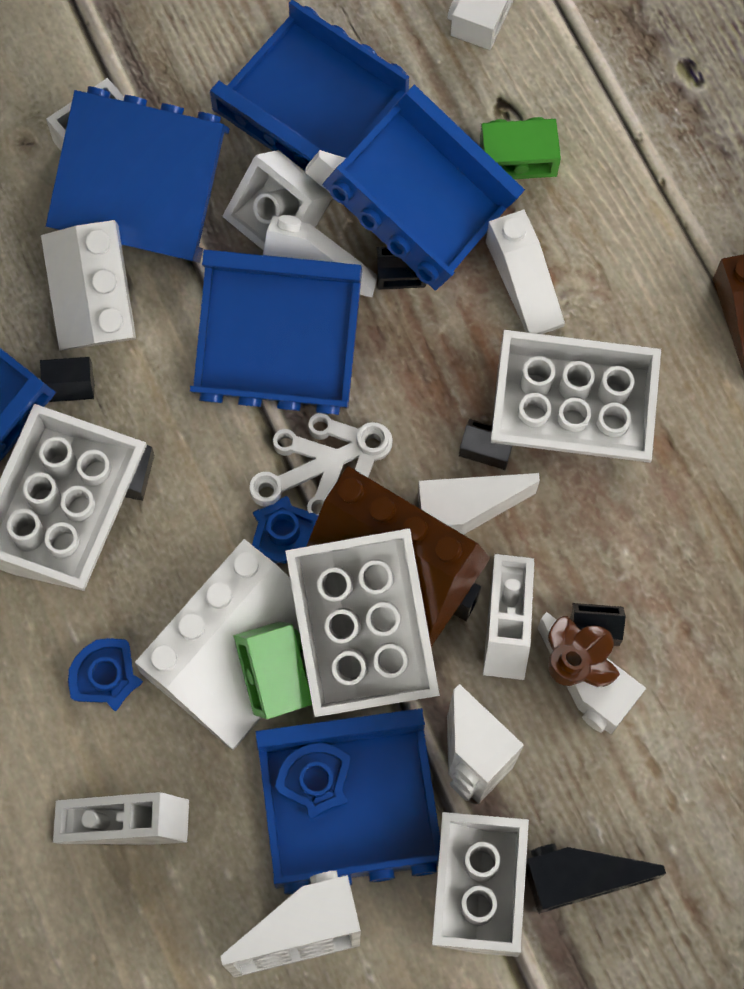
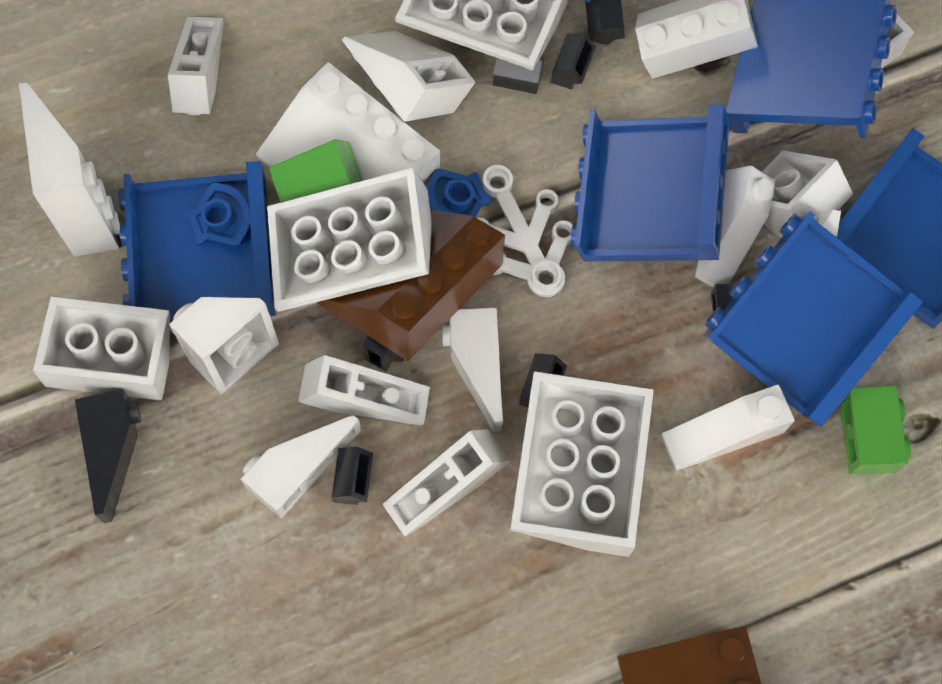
camera: 90 degrees right, 0 degrees up
blue animal [68,638,143,711] -> none
reddish brown plate [548,616,620,687] -> none
none -> white slope [342,31,475,122]
none -> white slope [383,429,511,536]
none -> black piece [551,32,596,90]

